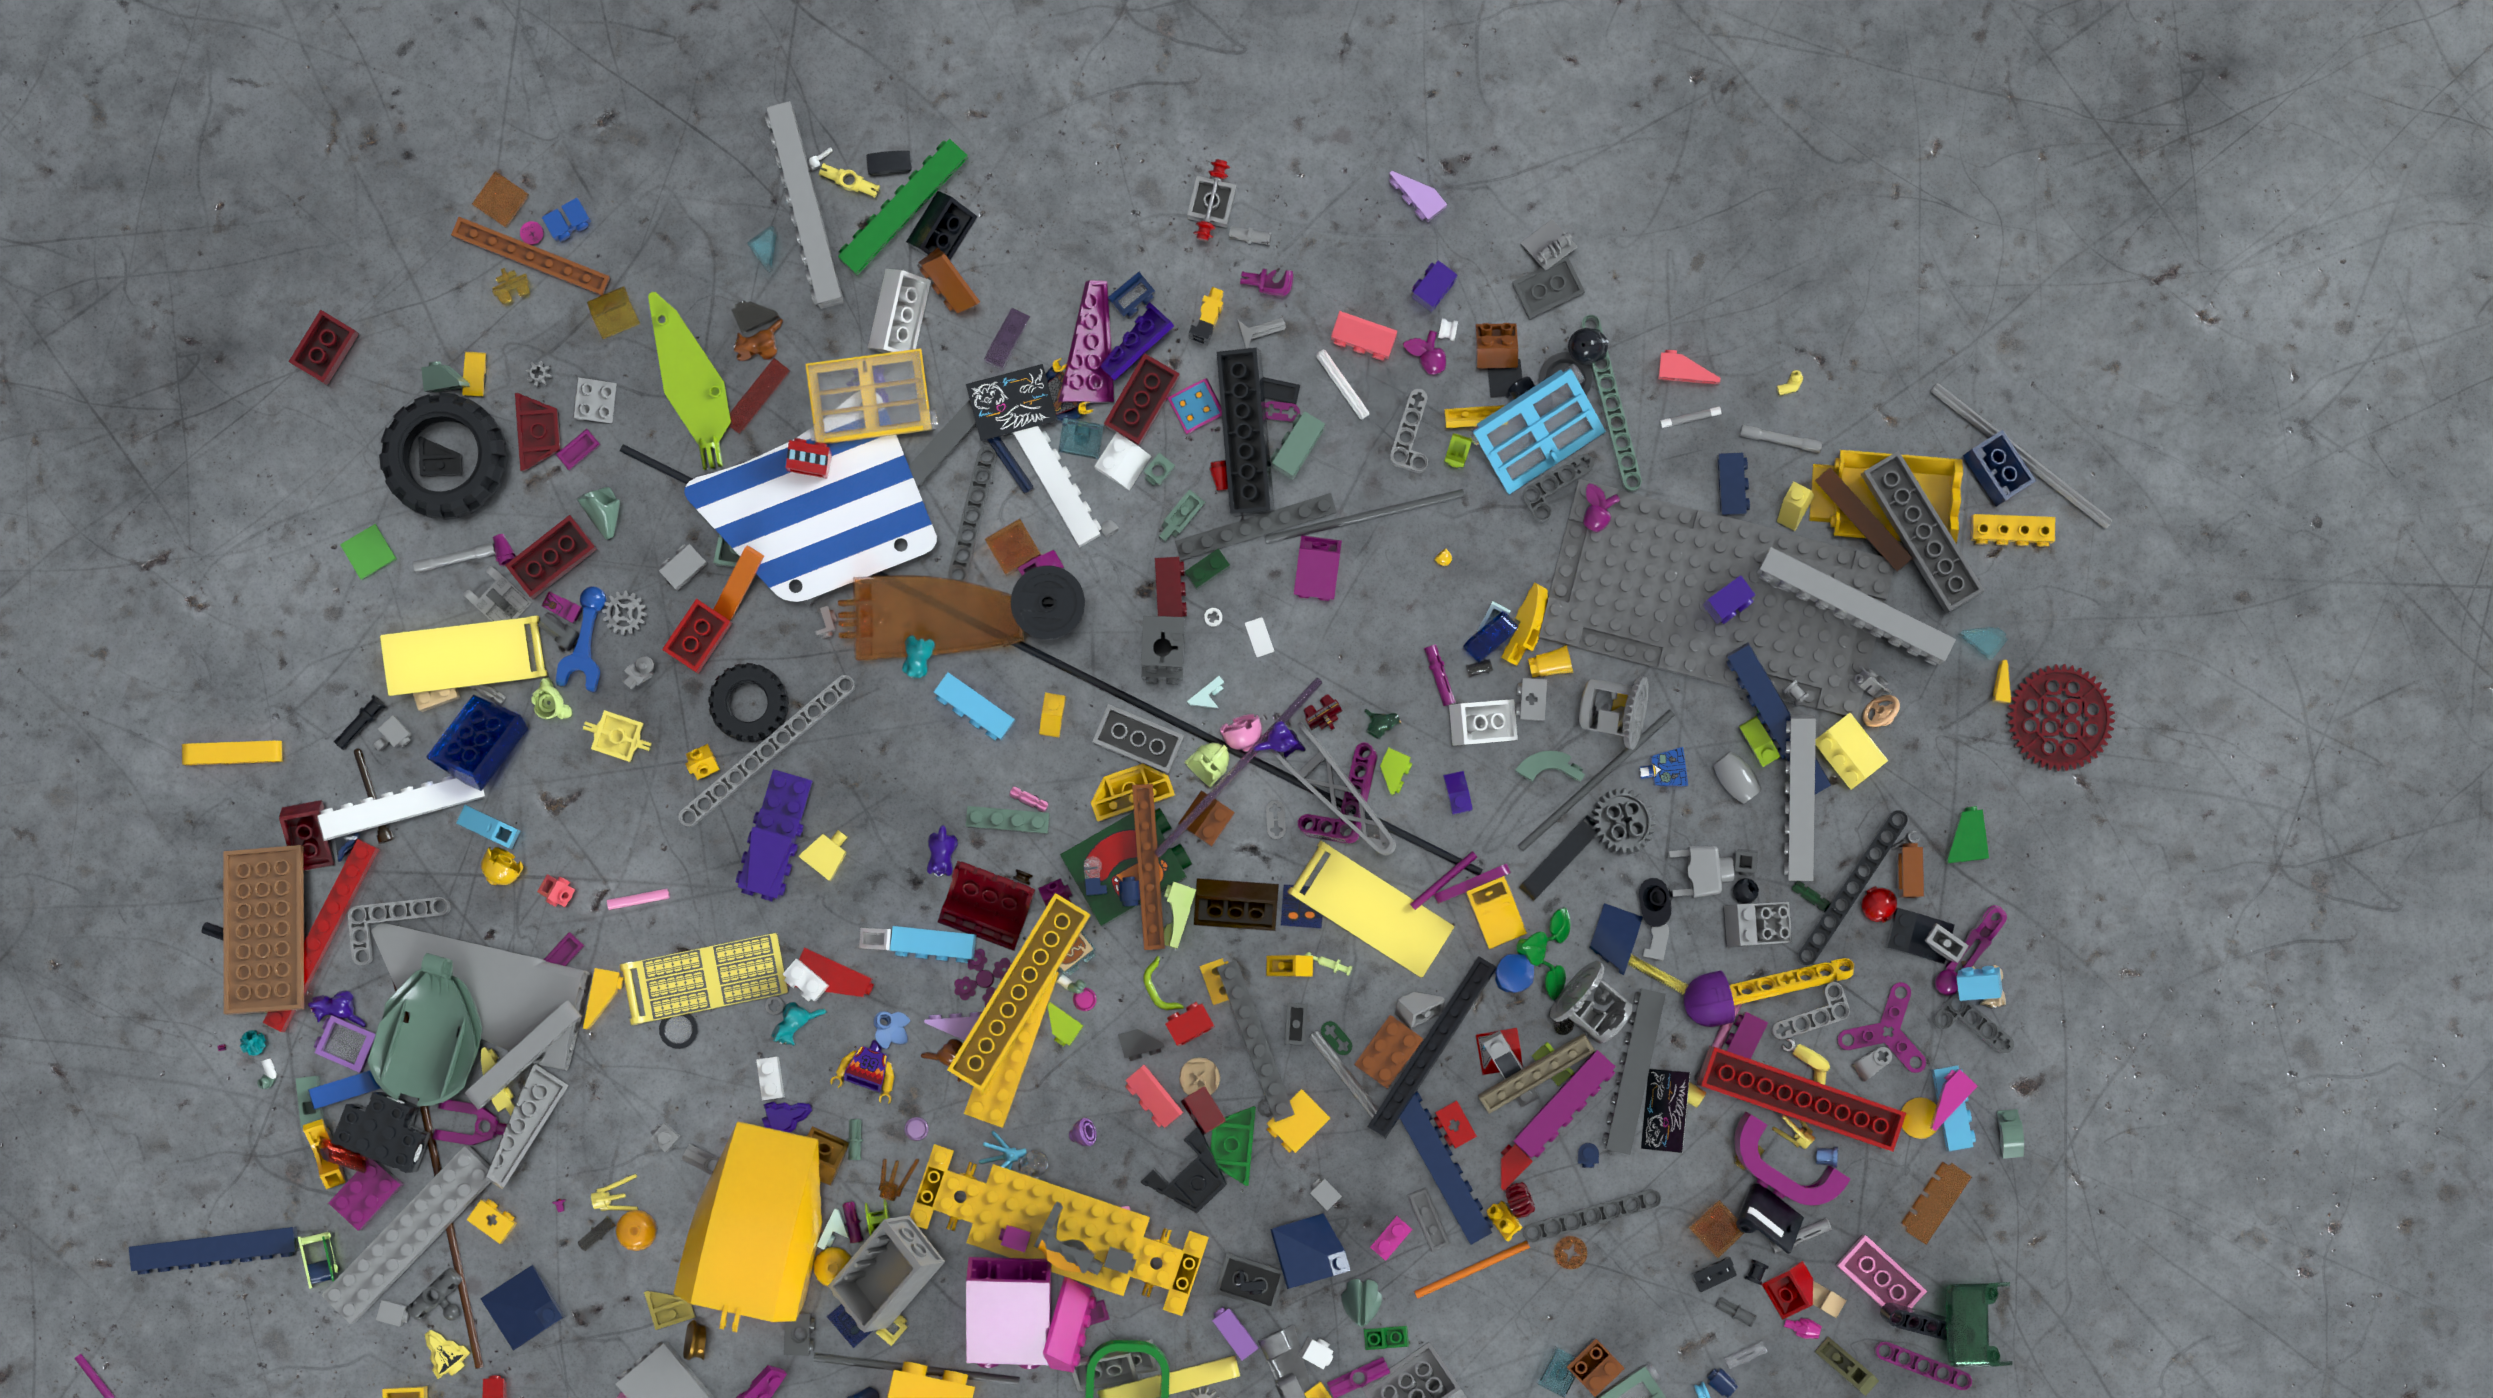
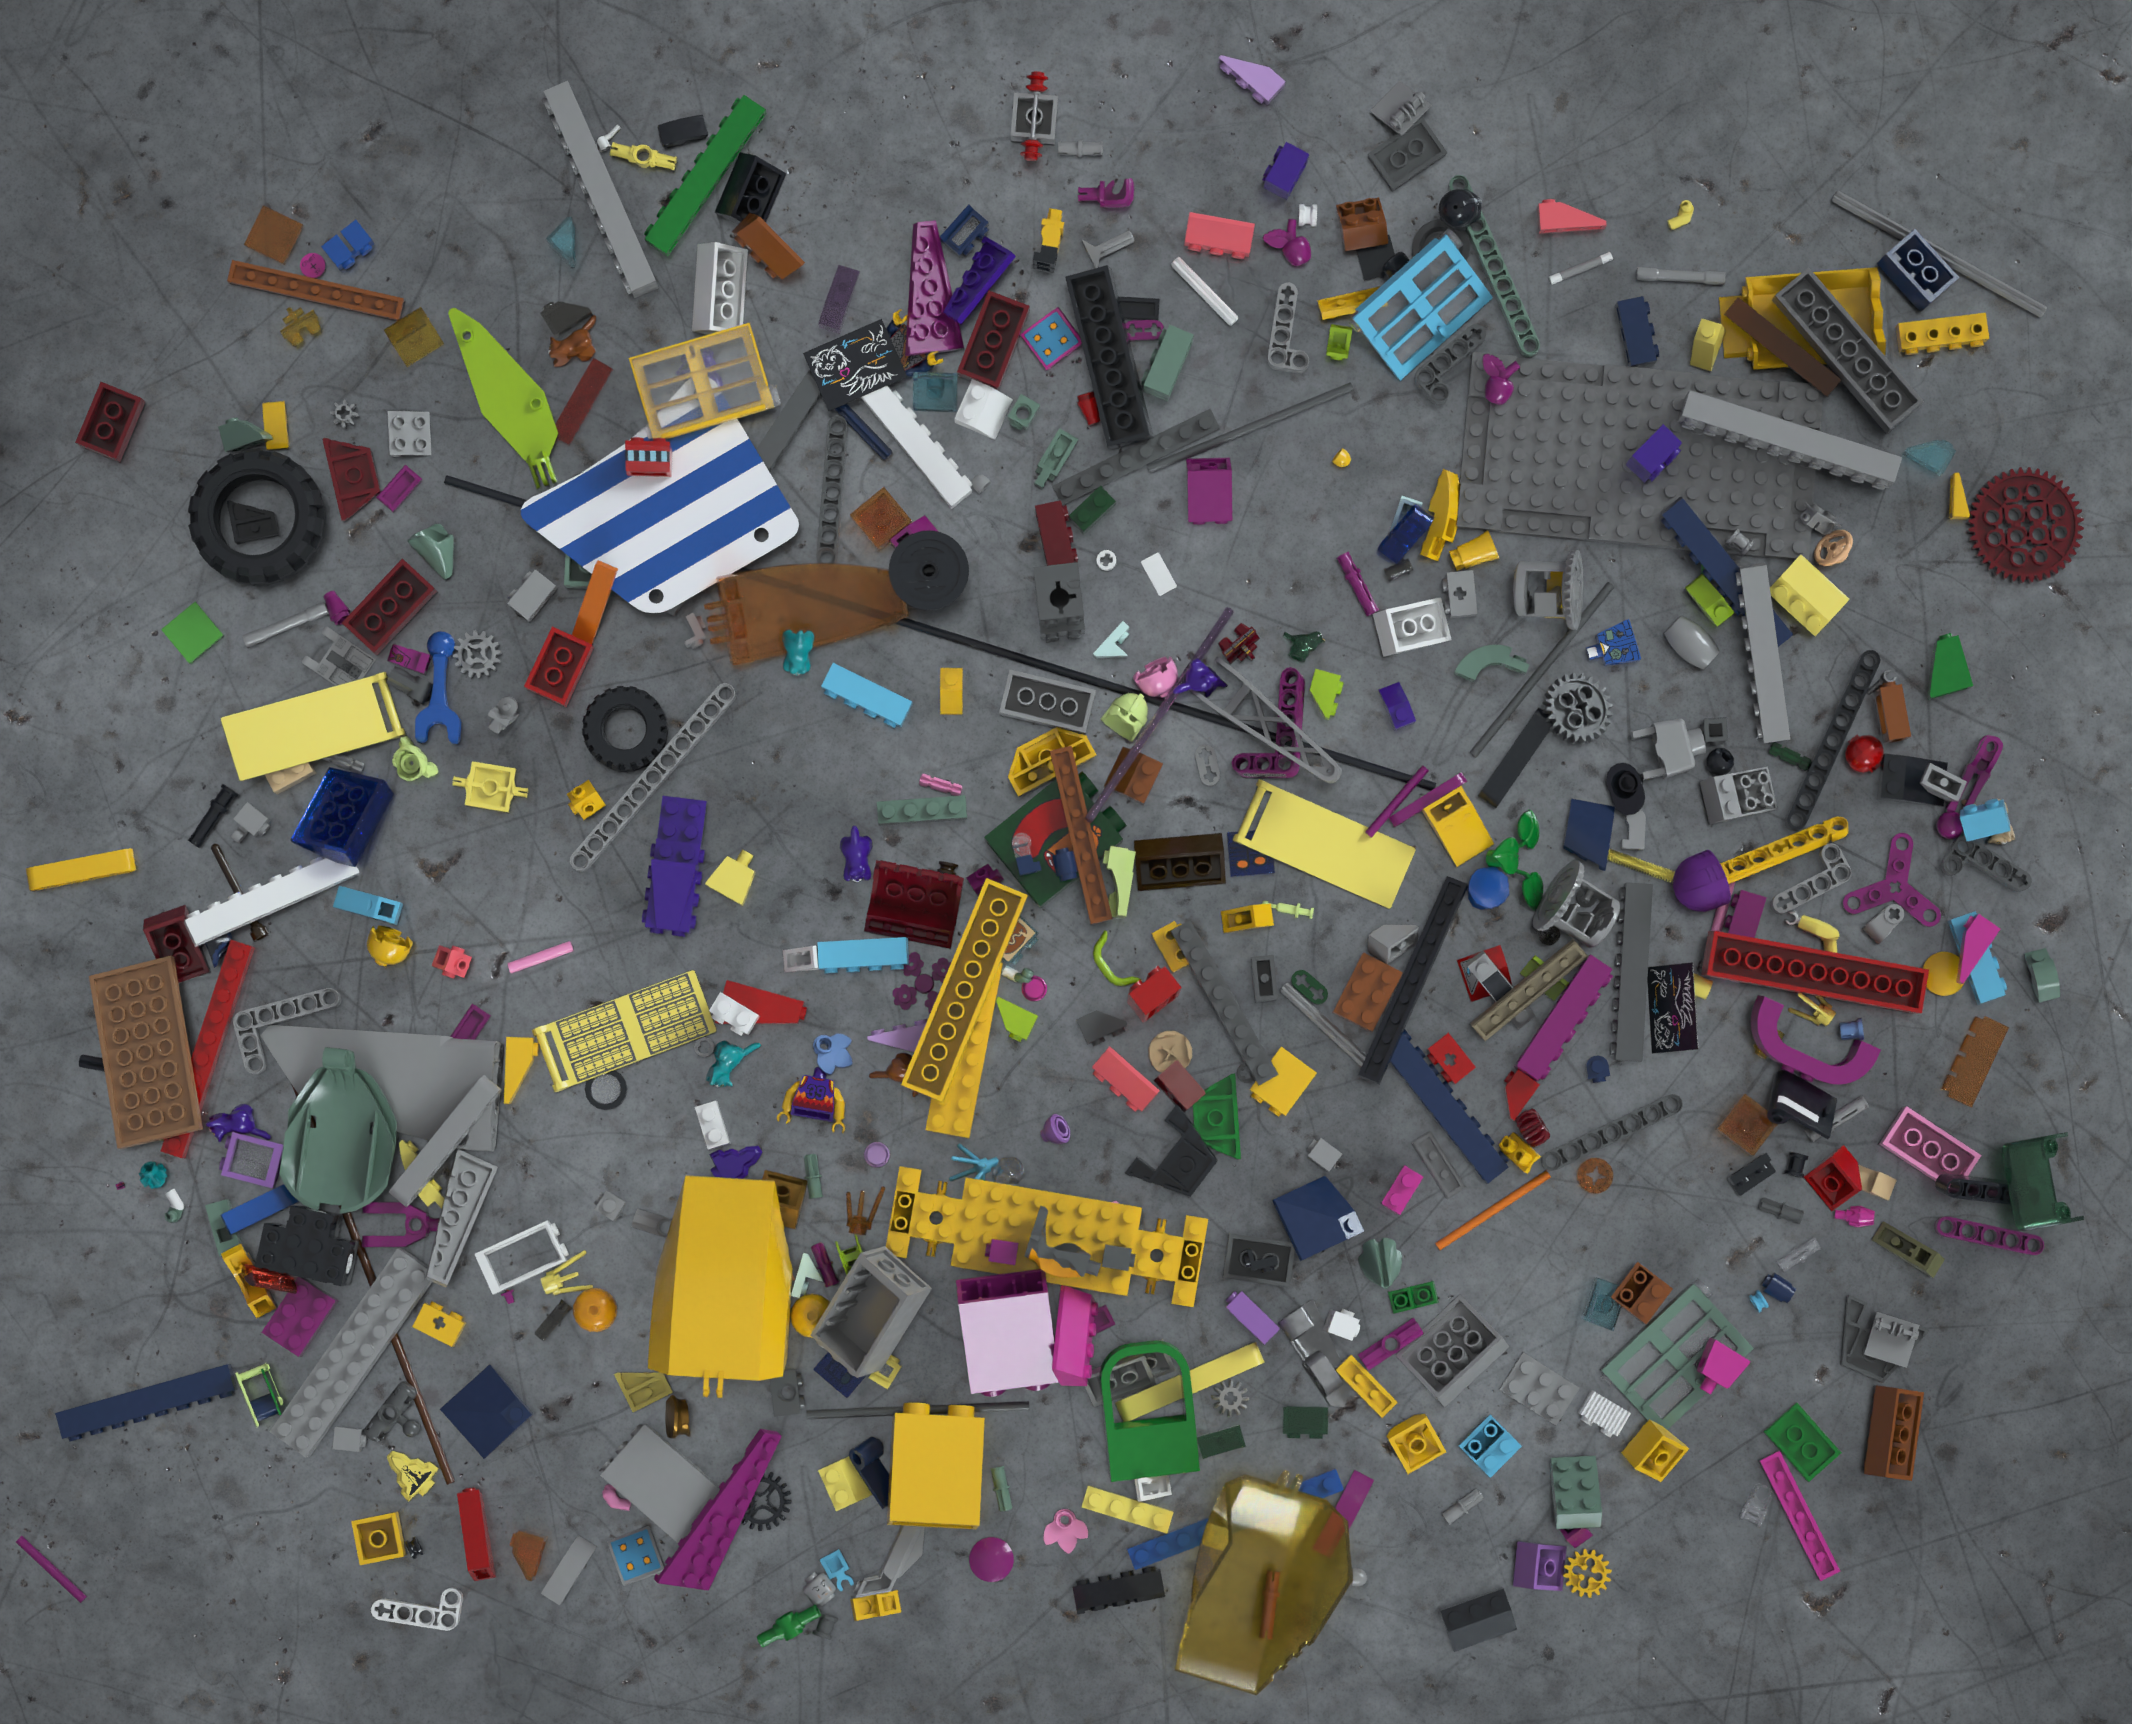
camera: 10 degrees left, 0 degrees up
none -> white window [475,1220,569,1295]

